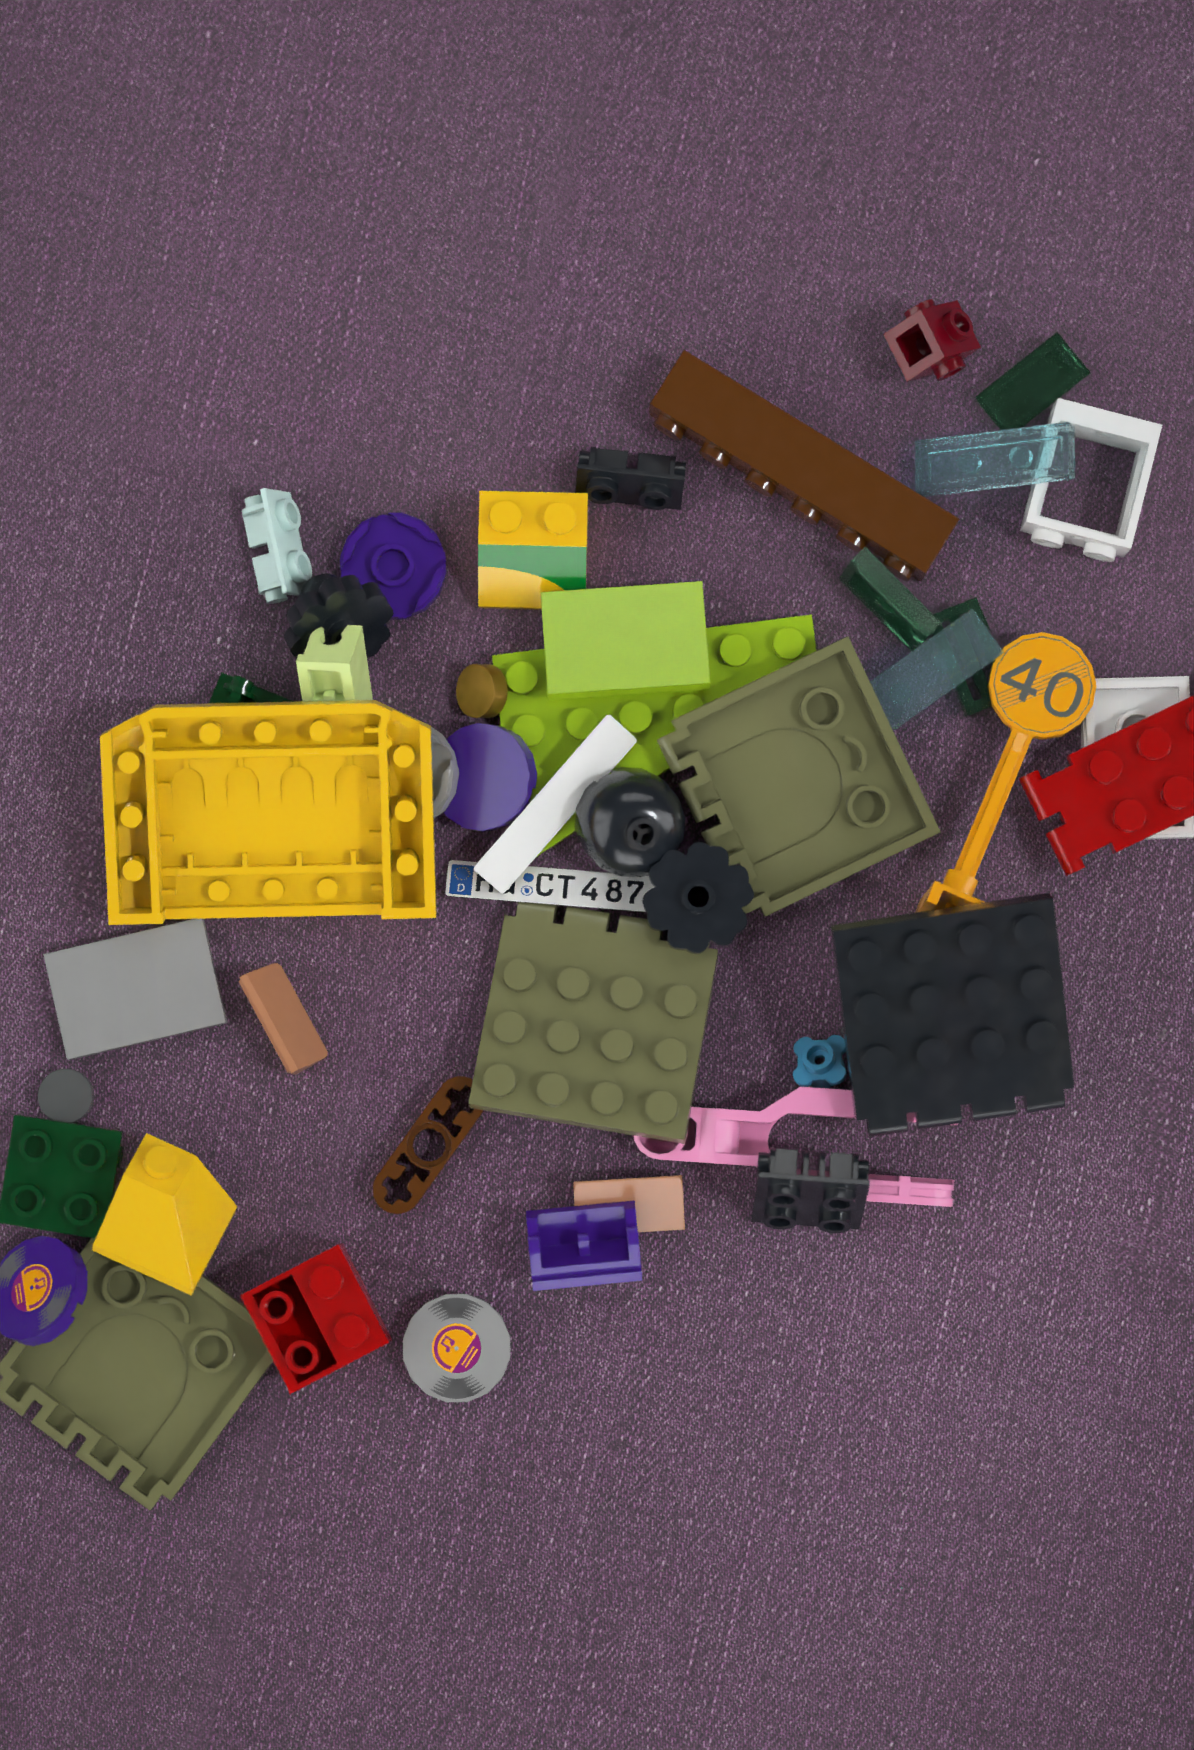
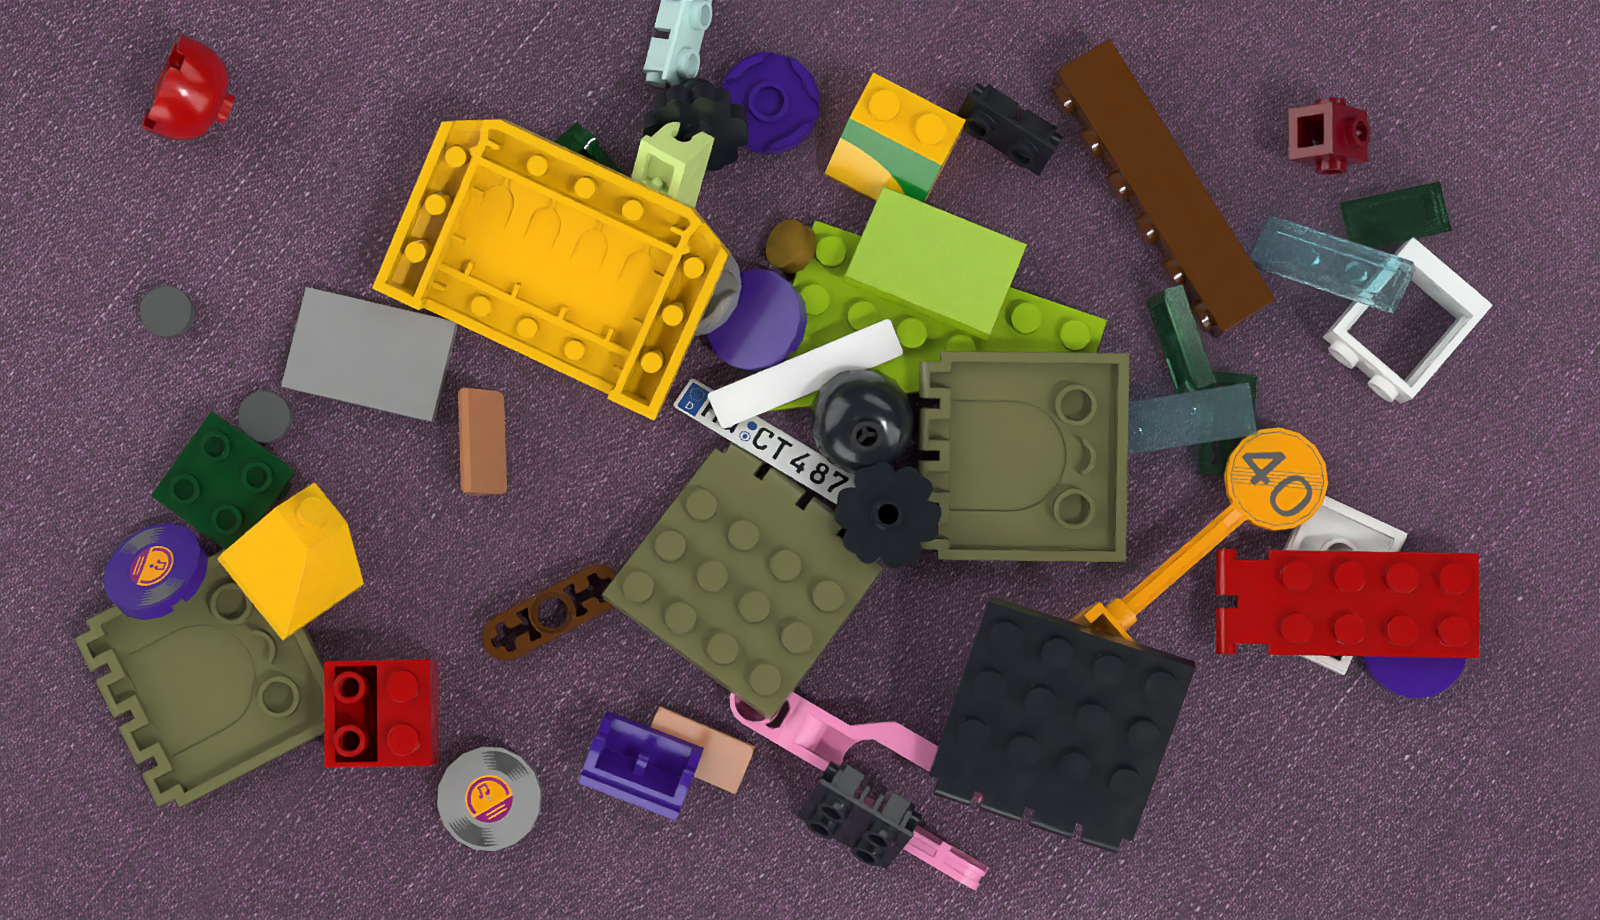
camera: 25 degrees right, 0 degrees up
dark azure plate [793,1035,847,1088] -> none

